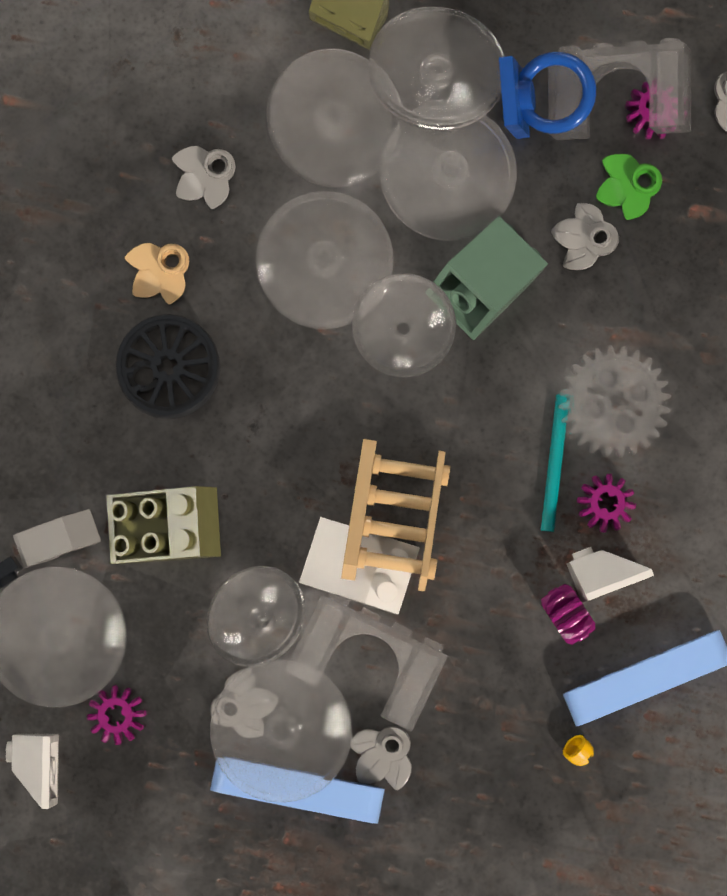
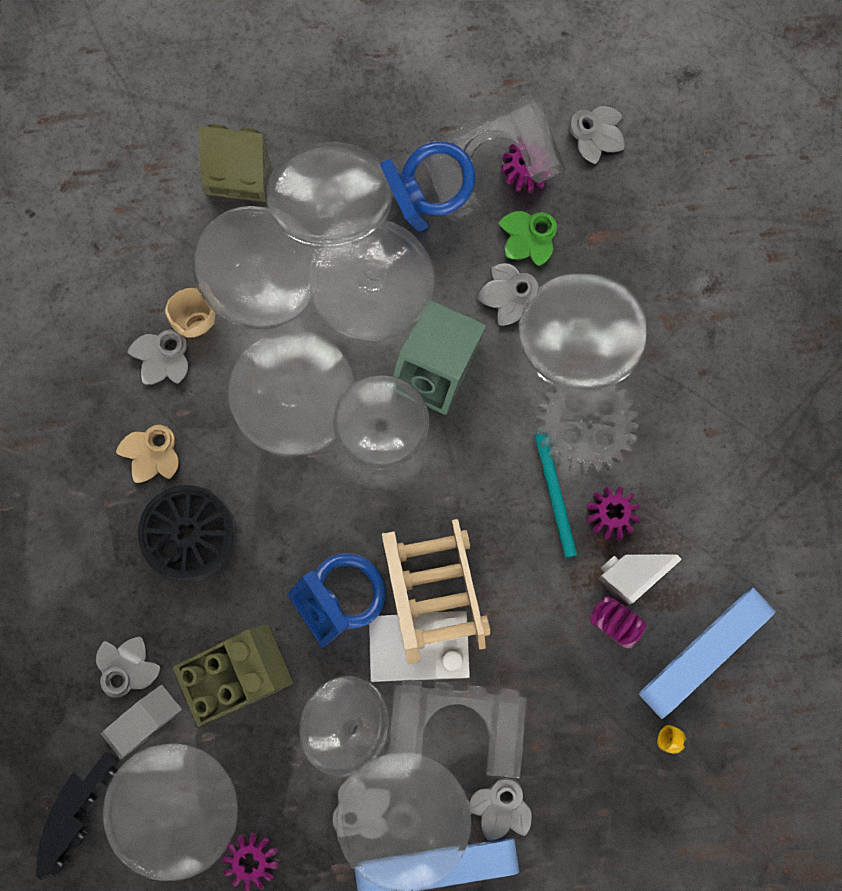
camera: 20 degrees left, 5 degrees down
none -> light grey plate [96,637,161,698]
none -> tan hair [165,288,216,338]
none -> blue tile [287,553,386,648]
none -> clear dish [519,274,646,392]

